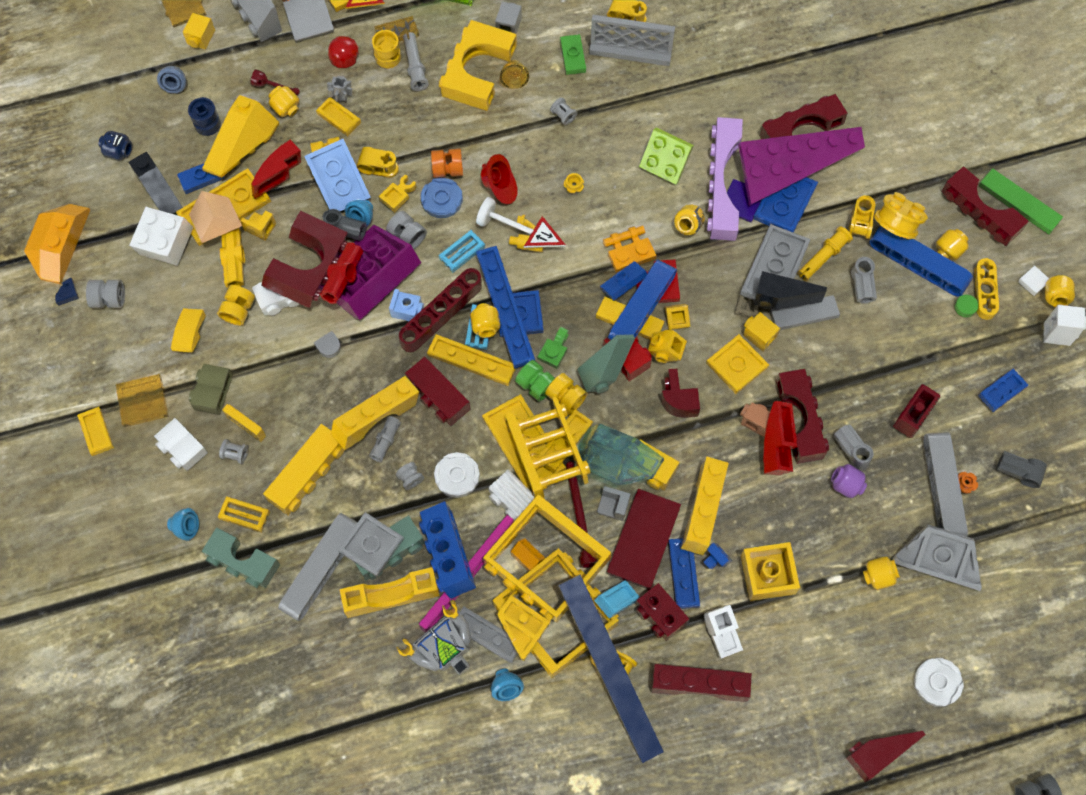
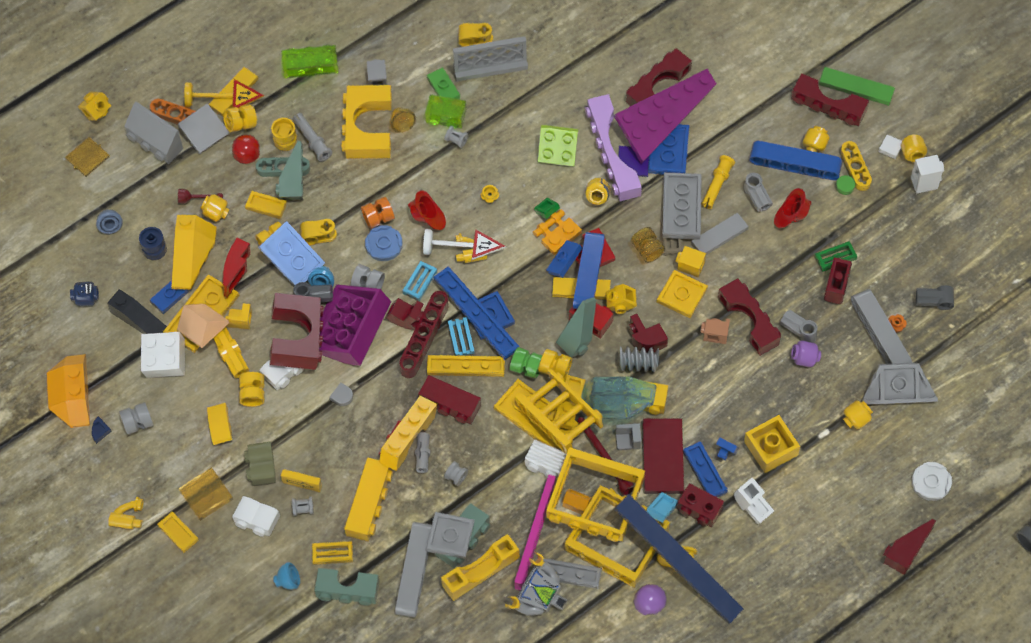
camera: 20 degrees left, 5 degrees down
yellow brick [183,13,215,50] -> none
red piece [320,242,364,304] -> none
light grey gear [327,76,352,102] -> none
clear yellow tile [374,16,419,41] -> none
yellow plate [379,175,417,213] -> none
light blue brick [389,289,424,321] -> none
blue brick [419,501,476,599] -> none
white tile [434,452,480,498] -> none
yellow head [470,303,501,338] -> none
dark azure brick [491,669,524,701] -> none
yellow wing [497,595,550,661] -> none
bright green plate [537,327,569,369] -> none
dark red arch [651,664,752,702] -> none
yellow slope [664,304,690,330] -> none
yellow arch [681,456,729,555] -> none
black slope [753,271,827,310] -> none
red slope [763,401,798,476] -> none
yellow piece [848,195,875,239] -> none
yellow wheel [874,192,928,239] -> none
blue plate [978,368,1028,412] -> none
none -> yellow plant [108,497,144,530]
none -> yellow wheel [223,105,257,132]
none -> sand green beam [256,157,310,177]
none -> sand green slope [276,141,303,200]
none -> dark red brick [385,298,424,330]
none -> clear neon green brick [425,94,467,129]
none -> green tile [534,197,560,219]
none -> light grey piece [619,346,659,372]
none -> clear yellow wheel [631,227,665,263]
none -> medium lavender hair [634,584,667,615]
none -> red piece [774,188,811,228]
none -> green tile [815,241,858,272]

